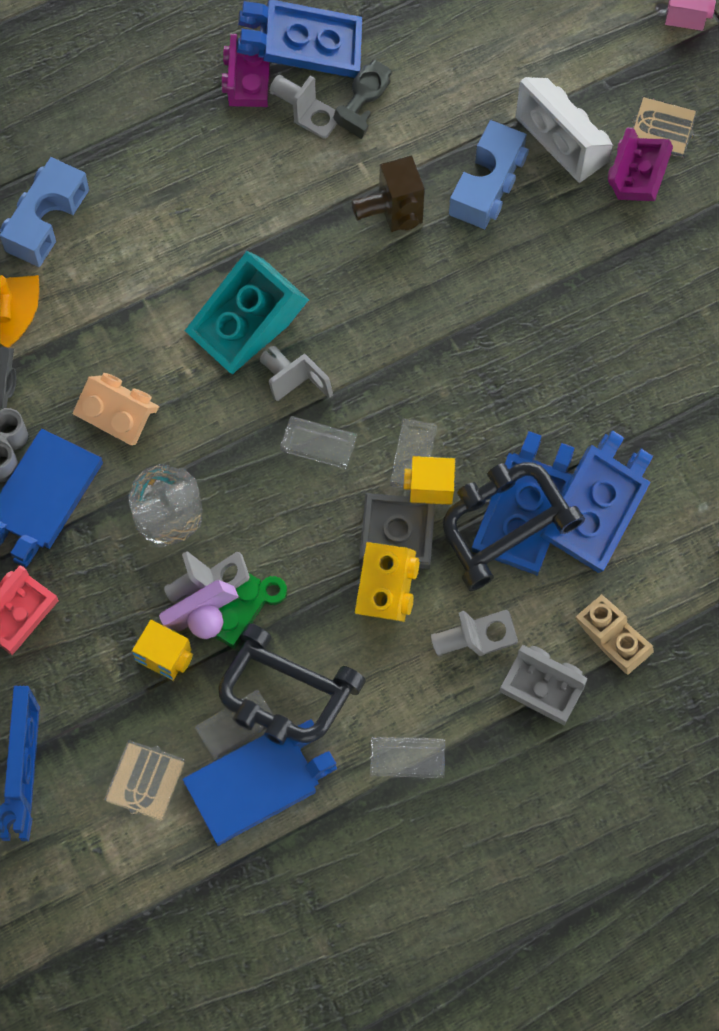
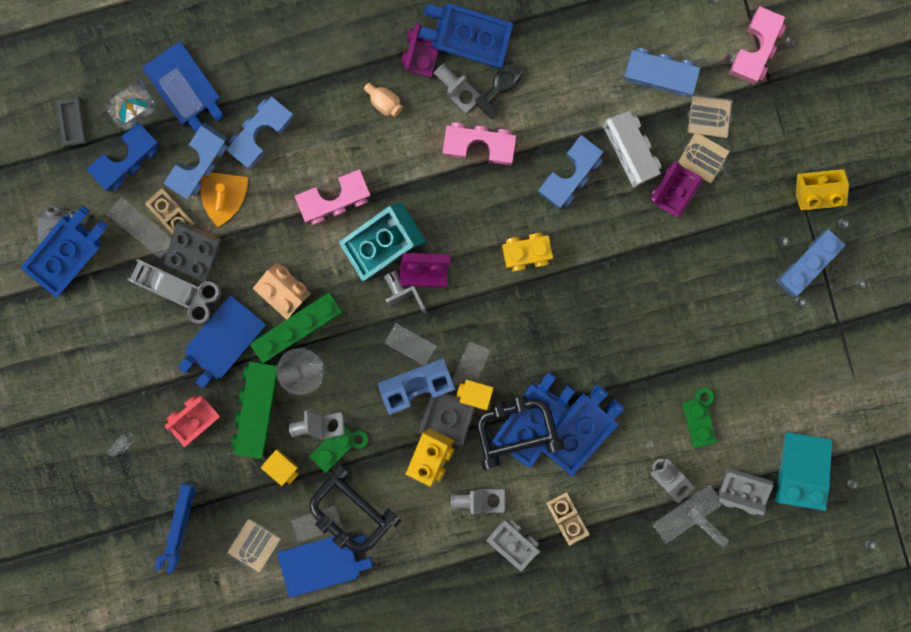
camera: 10 degrees right, 20 degrees up
lavender tile [159,580,239,639] -> none
dark brown brick [351,155,425,232] -> none
clear tile [370,737,445,778] -> none
none -> green brick [231,361,279,459]
none -> green brick [250,293,343,364]
none -> bright pink arch [295,169,371,225]
none -> light nougat plant [364,83,403,117]
none -> medium blue arch [378,359,455,415]
none -> magenta bracket [400,253,450,288]
none -> bright pink arch [442,123,516,166]
none -> yellow brick [502,232,553,272]
none -> medium blue brick [623,48,700,98]
none -> clear piece [687,95,733,138]

